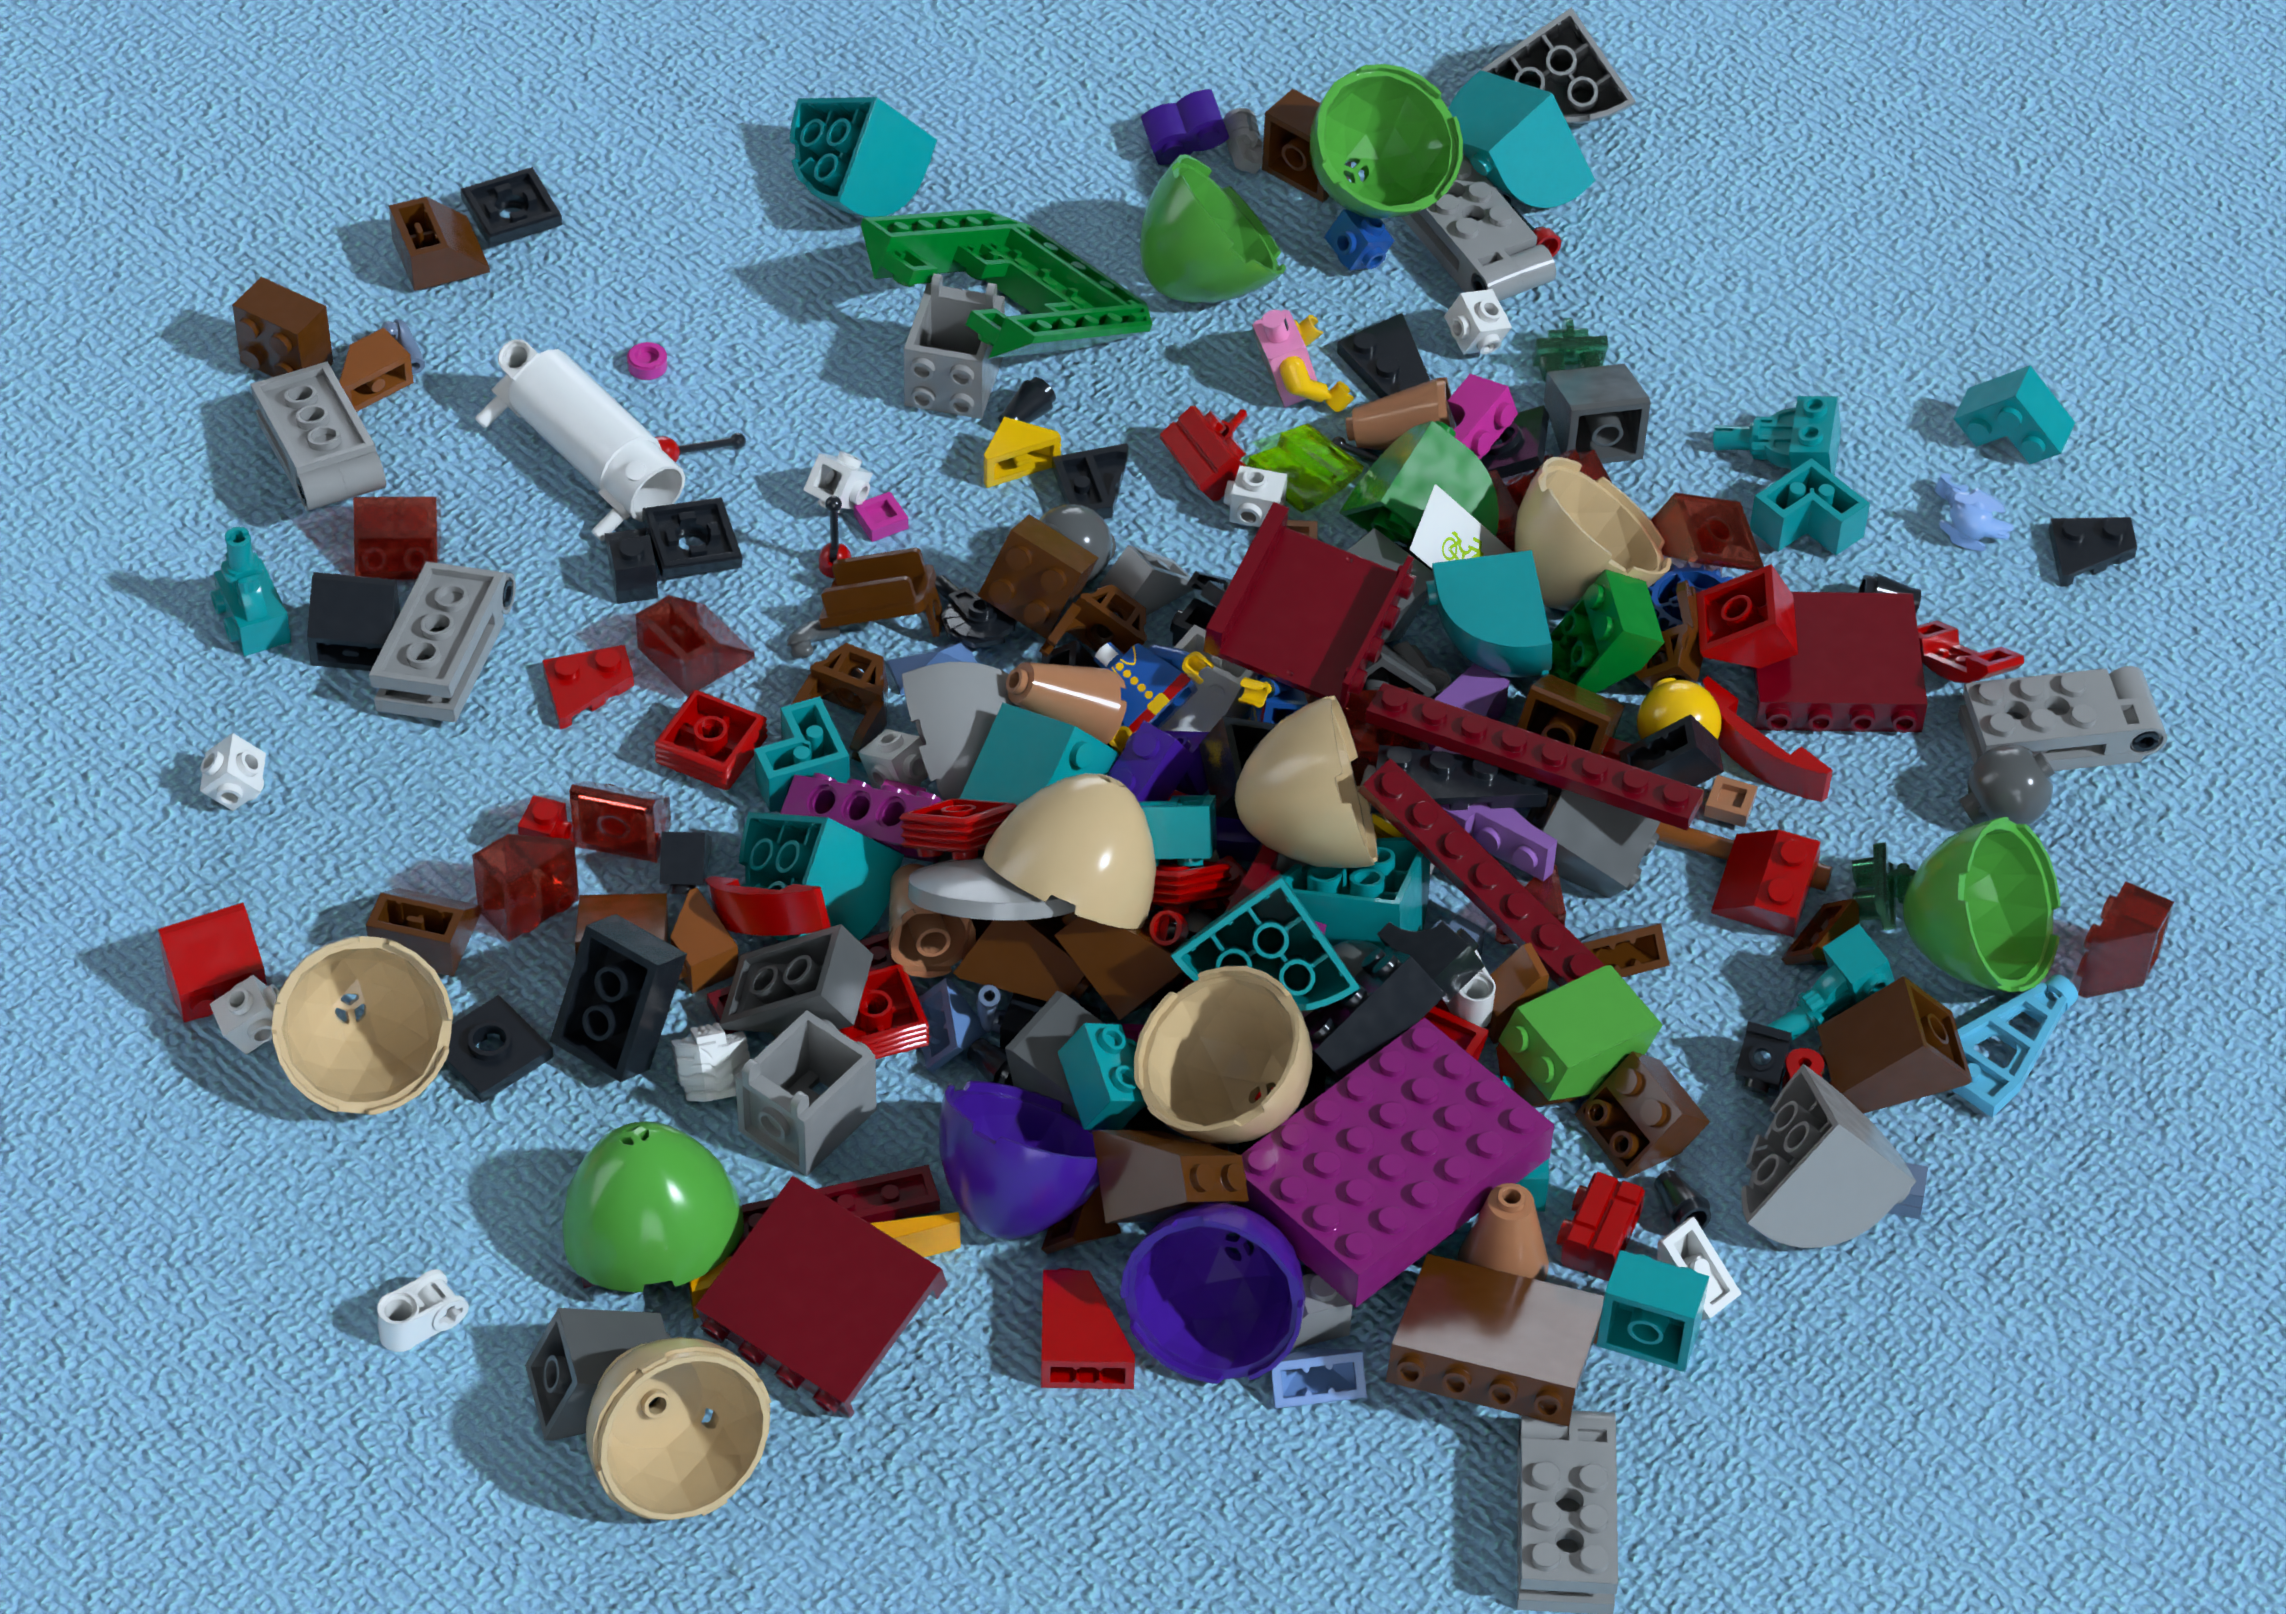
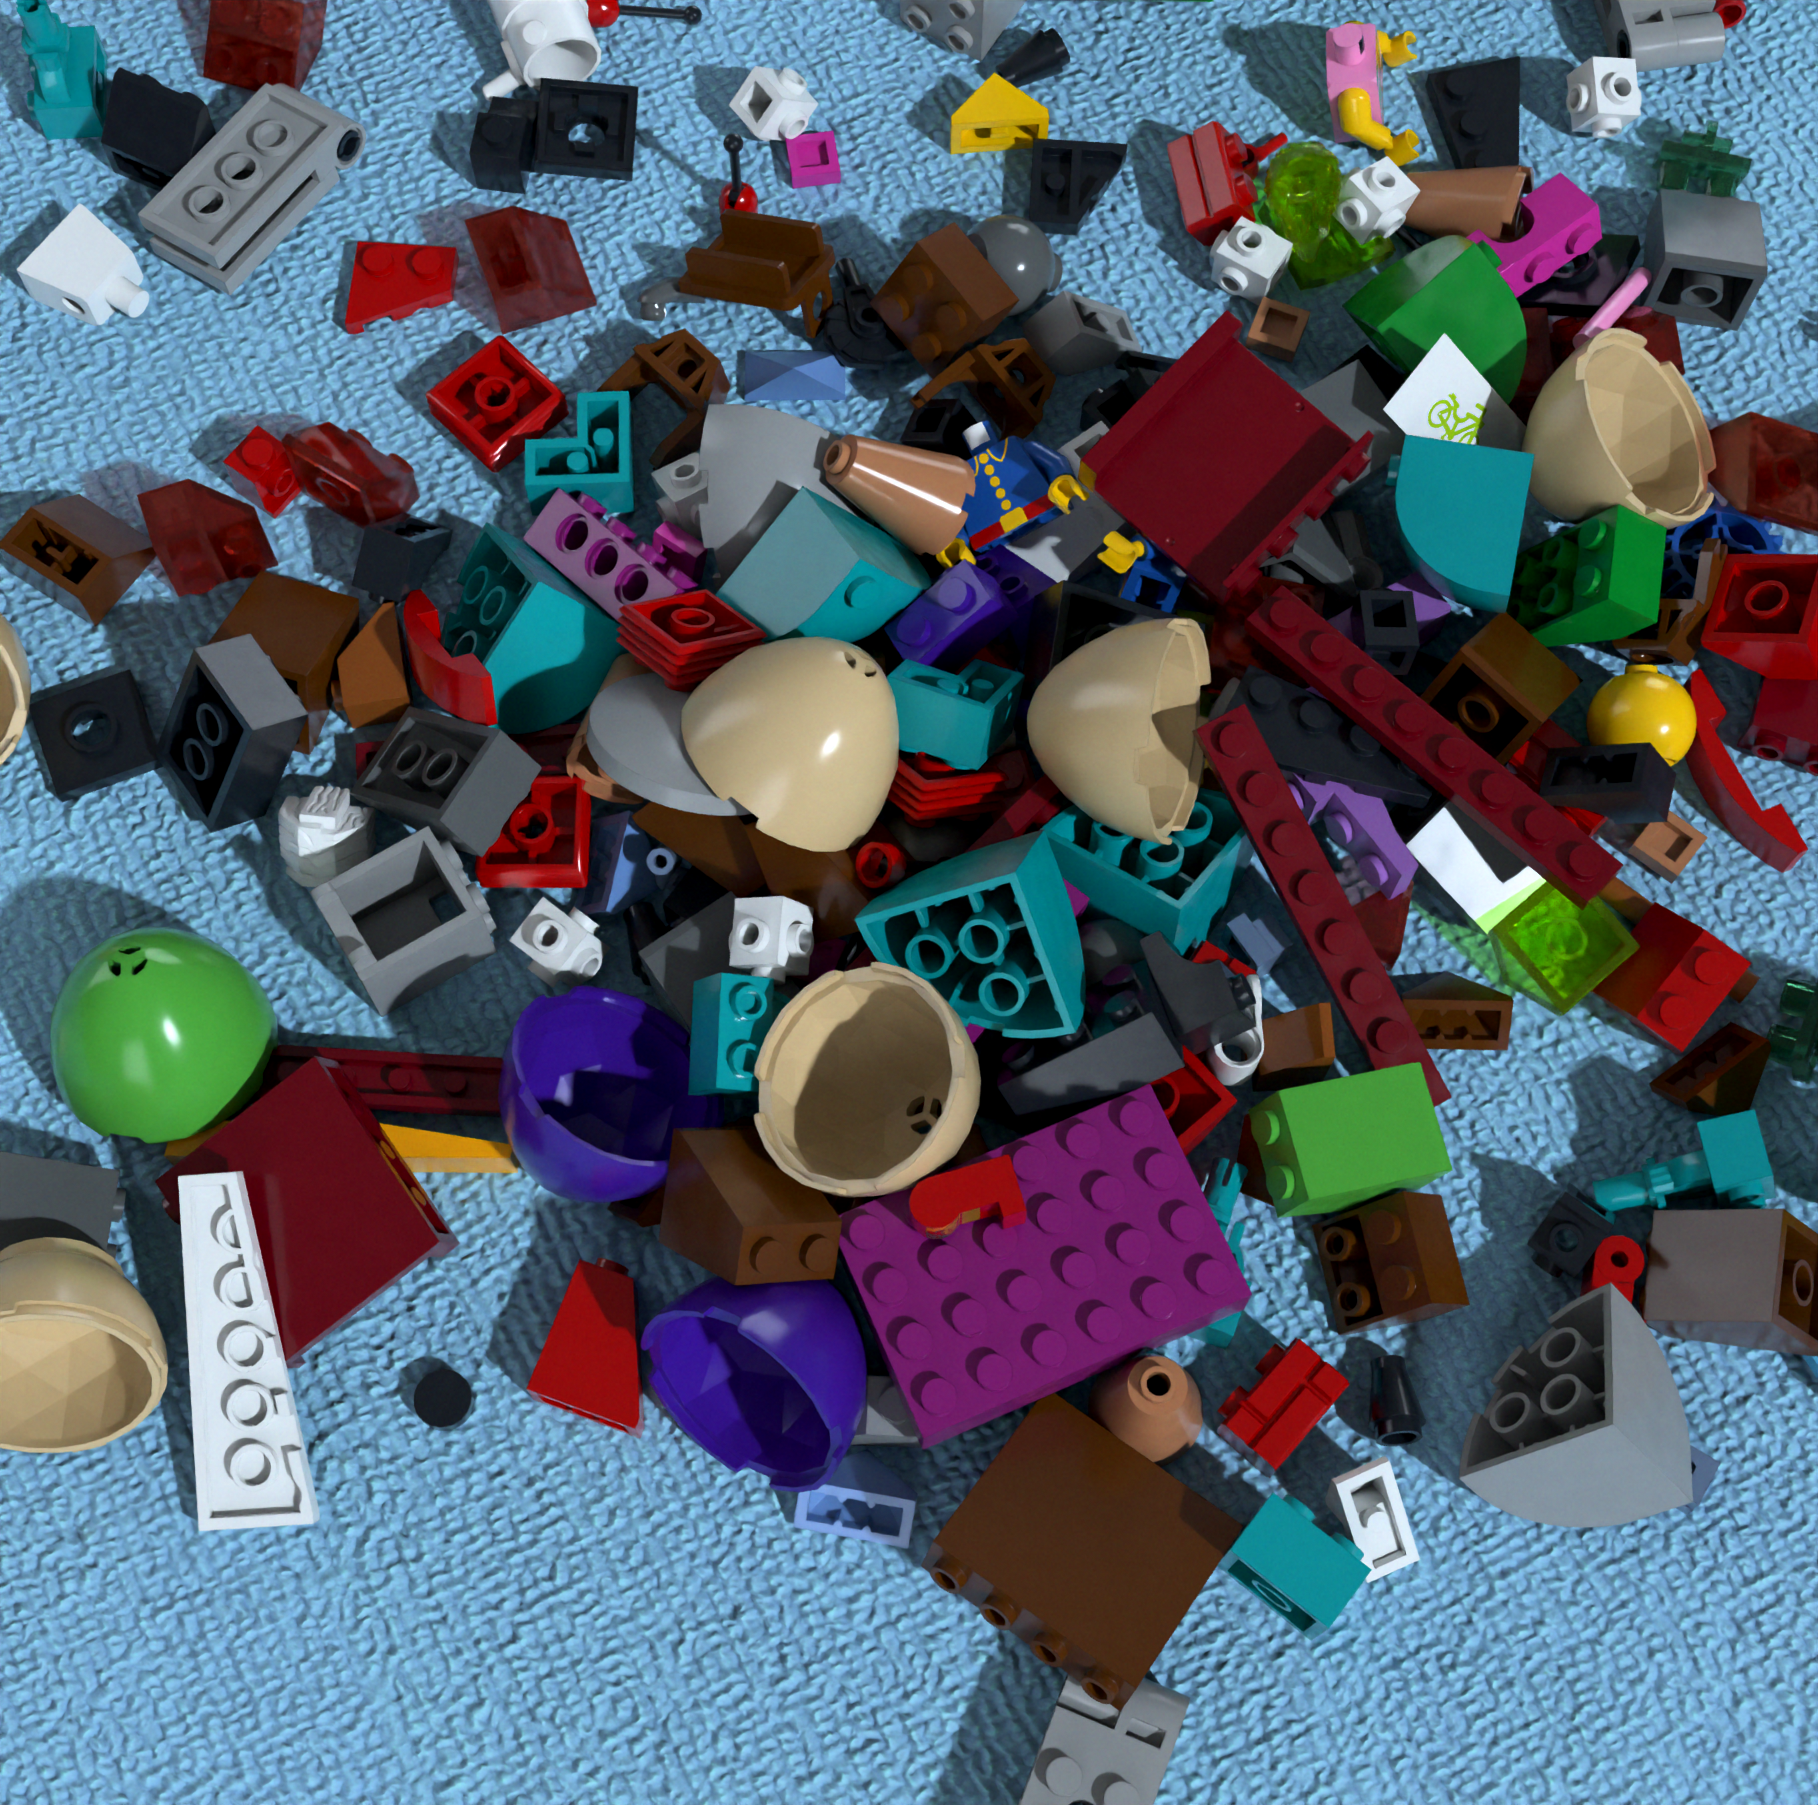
camera: 20 degrees right, 20 degrees up
none -> white torso [16,203,149,326]
none -> white wing [178,1171,320,1531]
none -> black tile [413,1369,474,1431]
none -> white brick [509,897,610,988]
none -> white brick [729,896,814,985]
none -> red leg [909,1154,1027,1239]
none -> clear neon green hair [1263,140,1343,264]
none -> white brick [1329,156,1421,245]
none -> black brick [1350,587,1420,675]
none -> clear neon green slope [1488,881,1640,1017]
none -> bright pink bar [1573,267,1652,349]

